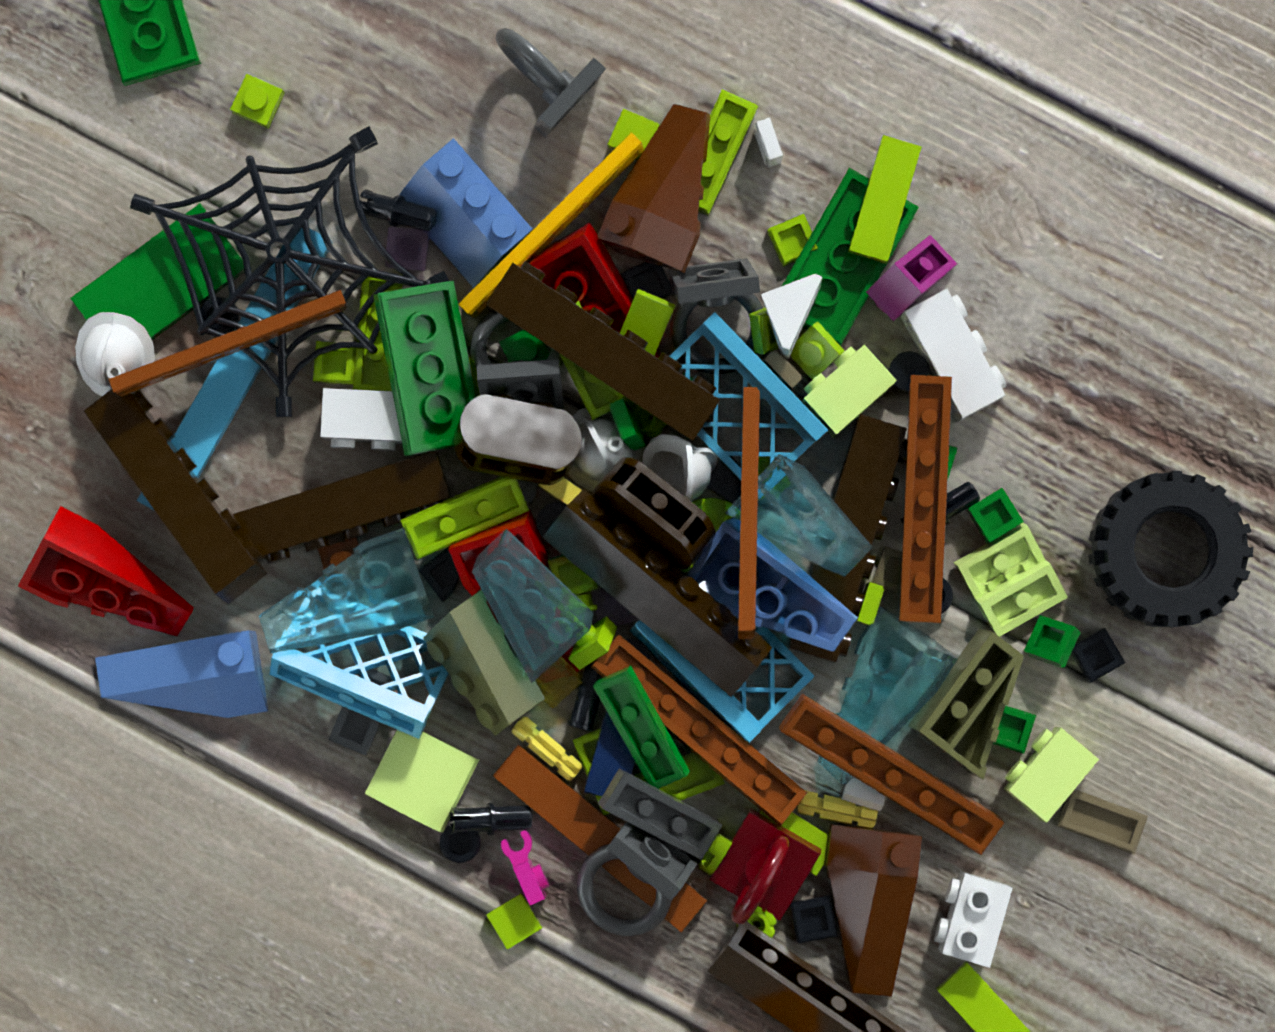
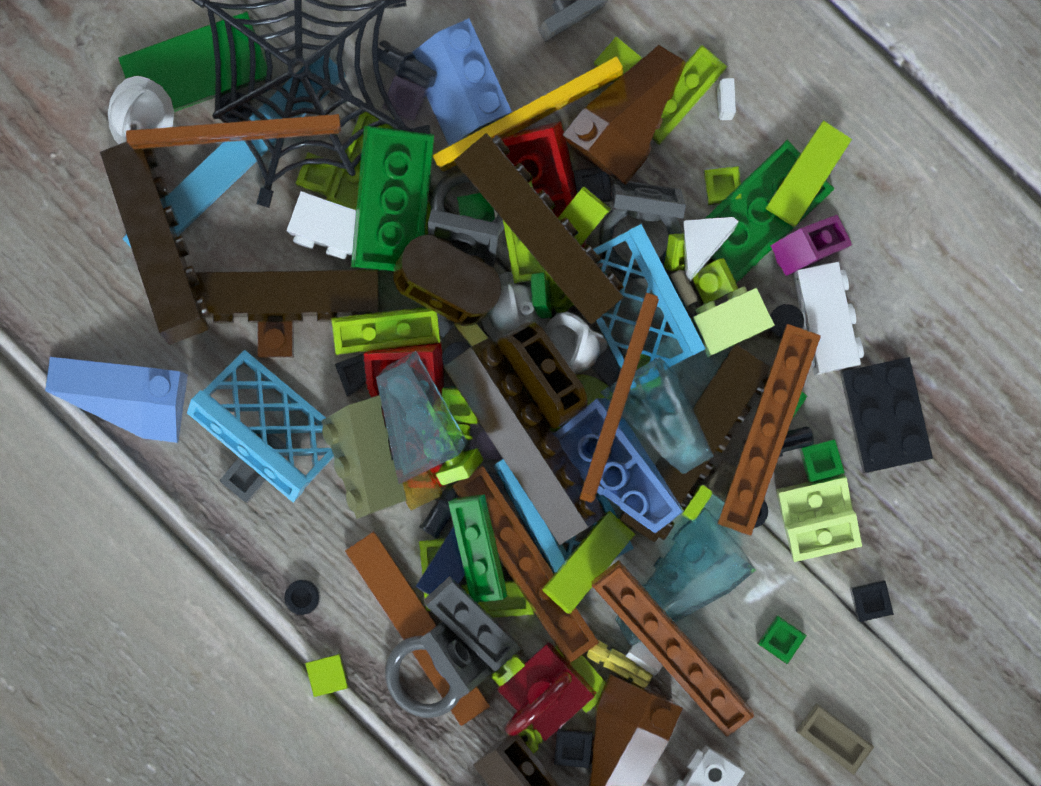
camera: 15 degrees right, 0 degrees up
red wedge [18,506,194,636] -> none
clear light blue wedge [259,528,434,653] -> none
yellowish green slope [365,730,479,833] -> none
black axle [450,803,533,836] -> none
dark pink plate [501,830,550,906] -> none
light yellow axle [512,716,582,781] -> none
olive wedge [908,628,1024,780] -> none
yellowish green brick [1004,727,1099,823] -> none
green plate [1024,615,1081,668] -> none
black tyre [1088,471,1253,628] -> none
none -> lime tile [542,511,635,614]
none -> black plate [840,357,933,473]

